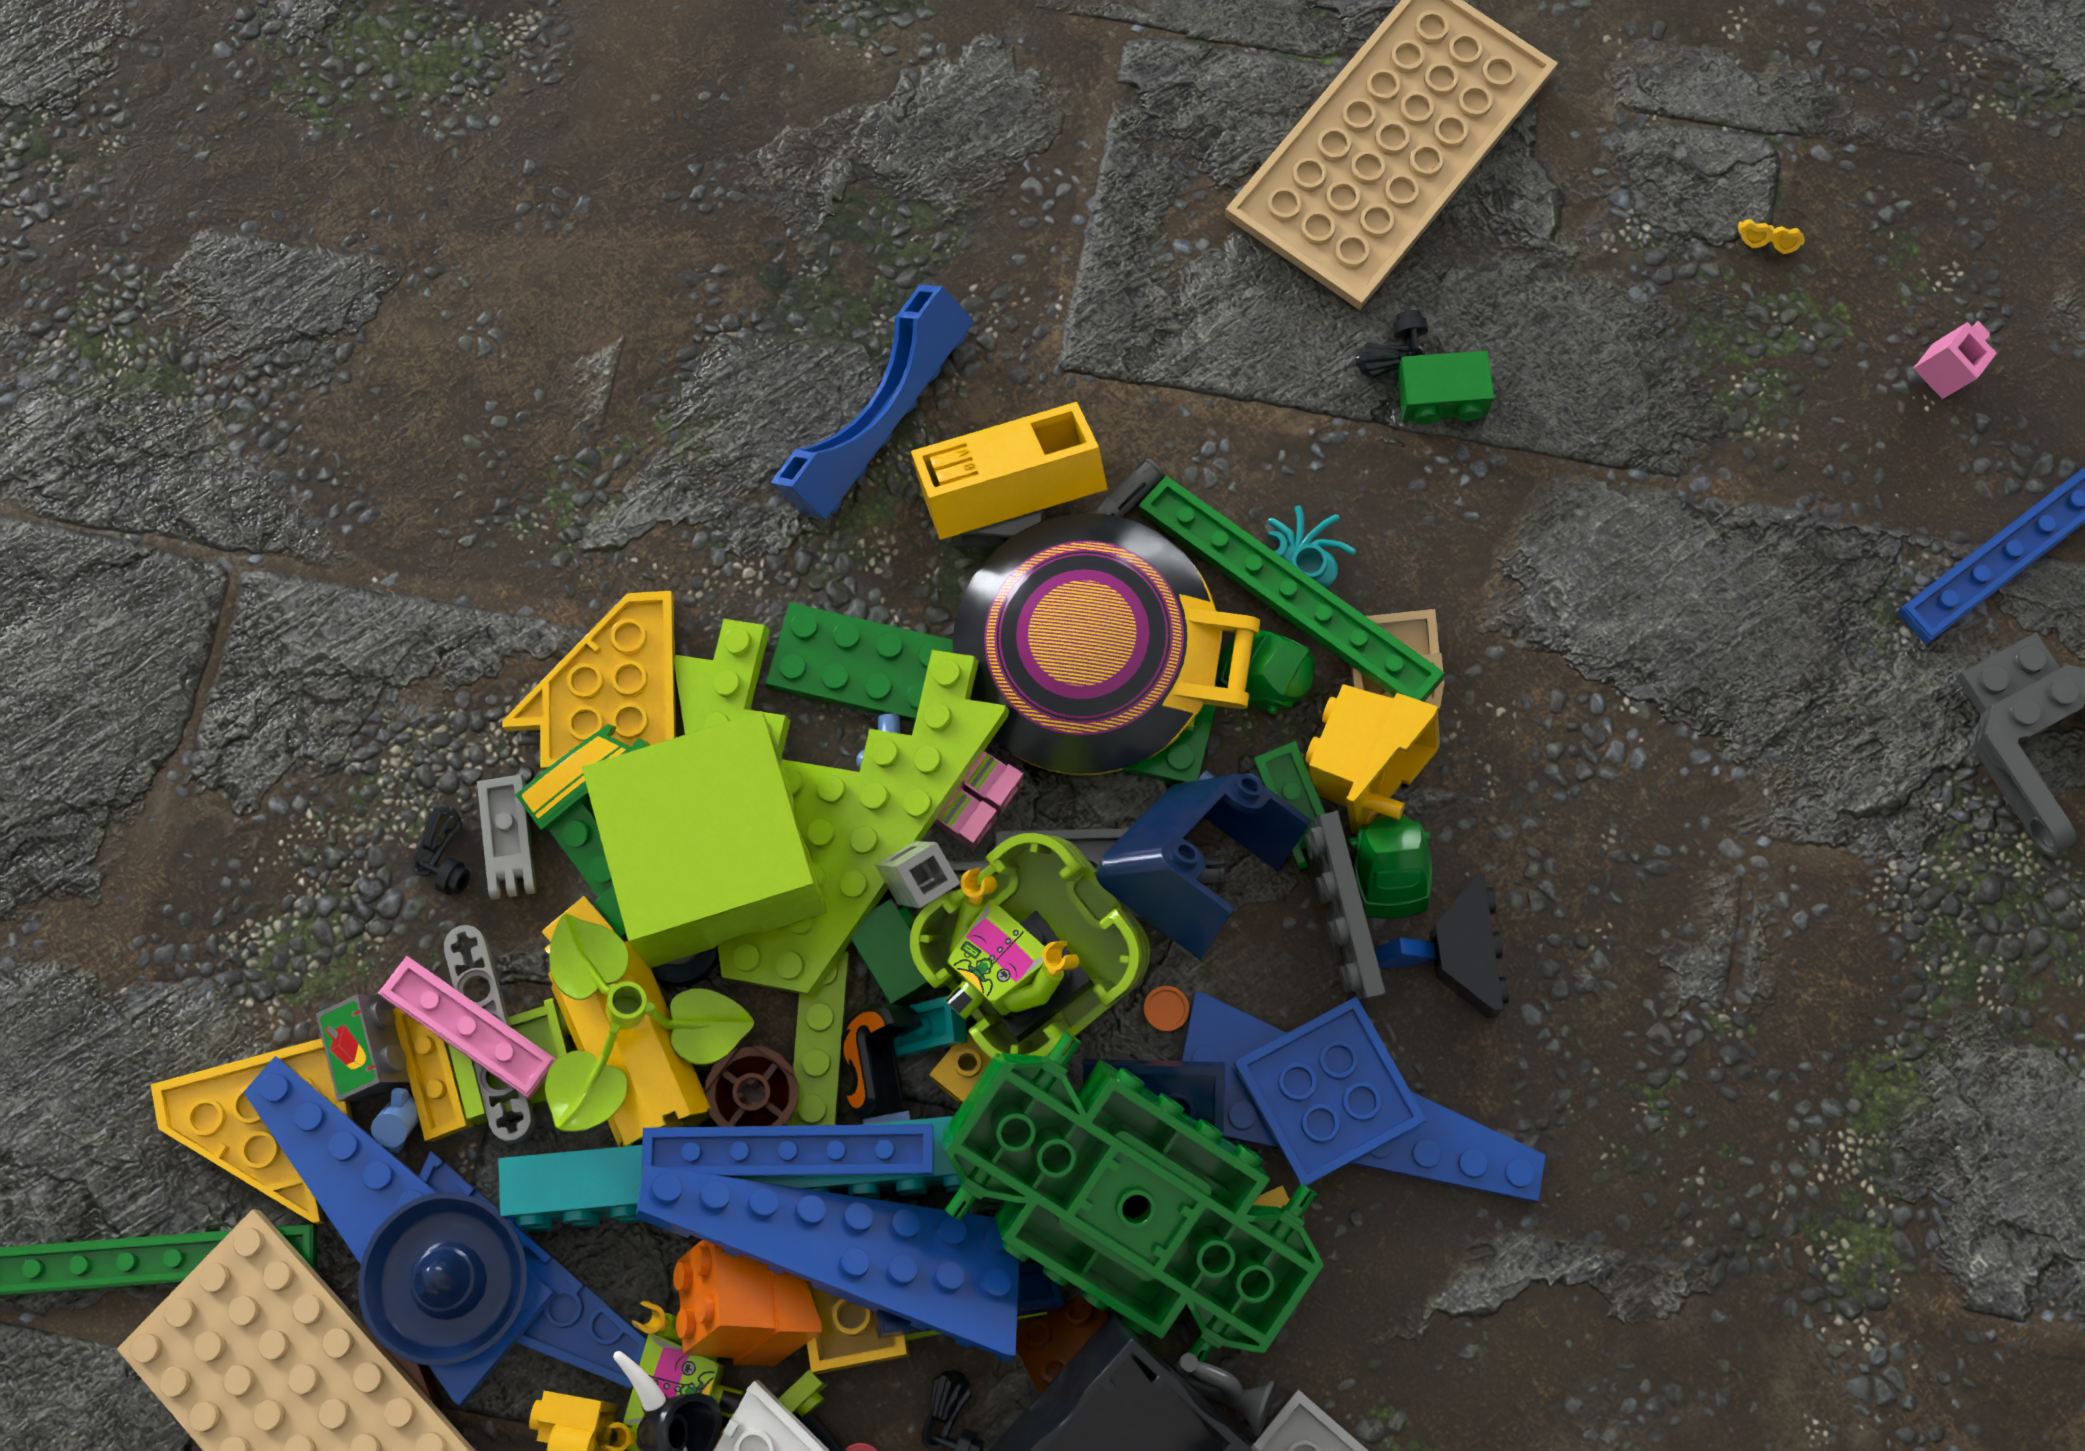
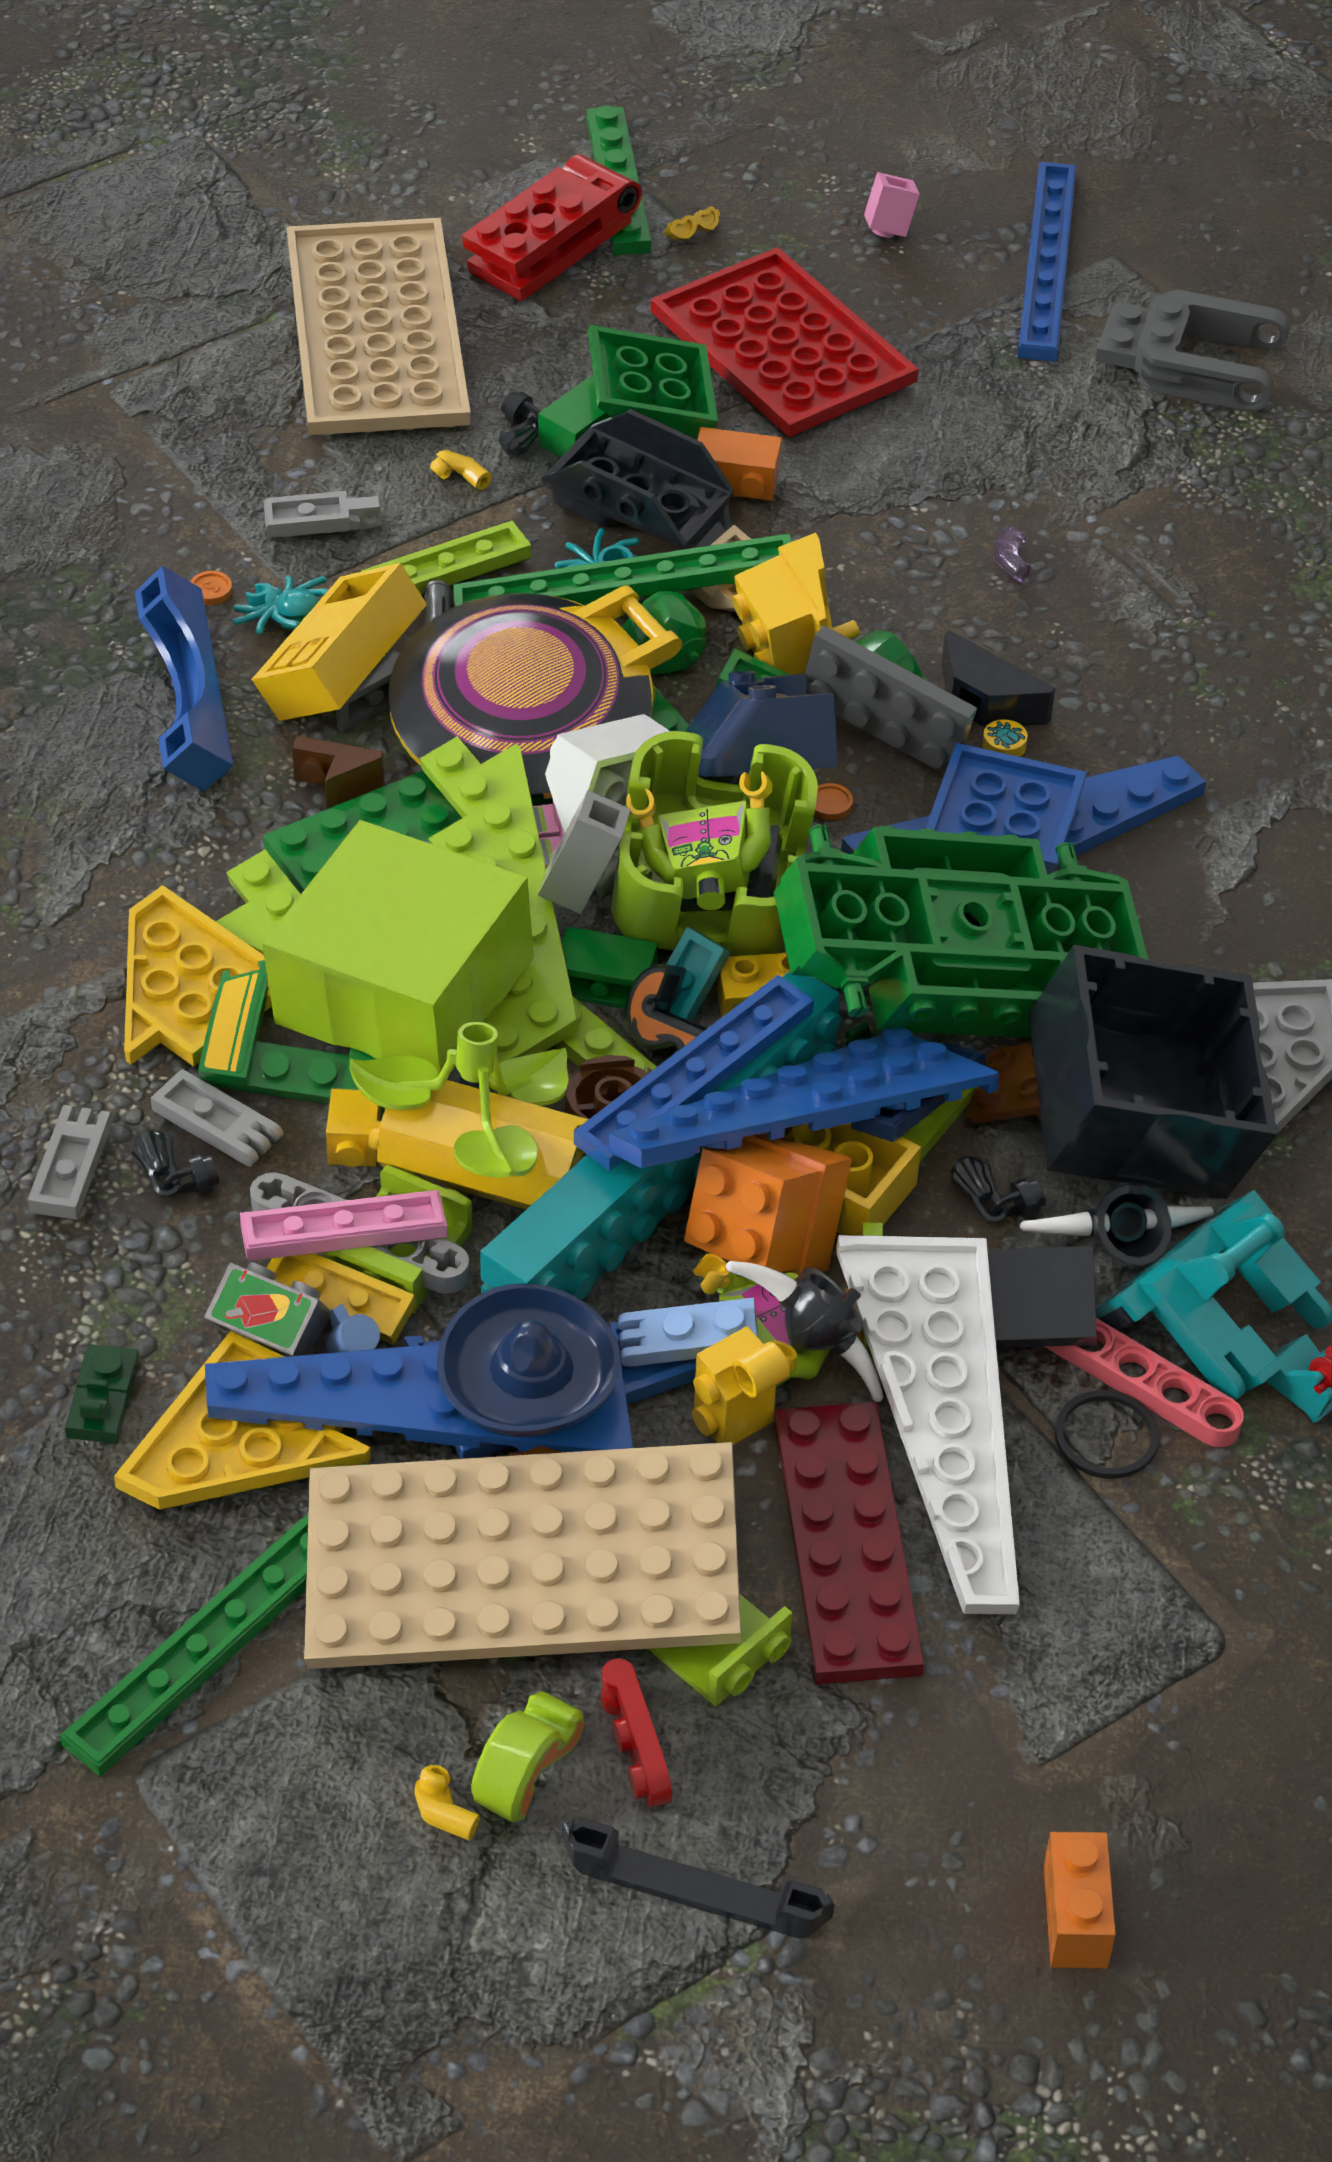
camera: 50 degrees left, 25 degrees down
none -> light grey hinge [27,1105,113,1220]
none -> dark green plate [65,1344,140,1444]
none -> orange piece [190,571,232,605]
none -> teal animal [232,576,329,635]
none -> light grey hinge [263,491,382,538]
none -> reddish brown slope [292,736,385,809]
none -> lime plate [361,521,531,595]
none -> yellow arm [430,450,492,490]
none -> red hinge [461,154,642,302]
none -> black slope [541,409,734,549]
none -> white slope [545,714,670,833]
none -> green plate [586,106,651,255]
none -> green slope [588,325,718,440]
none -> light blue hinge [618,1298,758,1366]
none -> red plate [650,247,919,437]
none -> orange brick [697,427,782,501]
none -> orange piece [814,783,853,821]
none -> tile [982,720,1028,757]
none -> clear purple arm [993,526,1031,581]

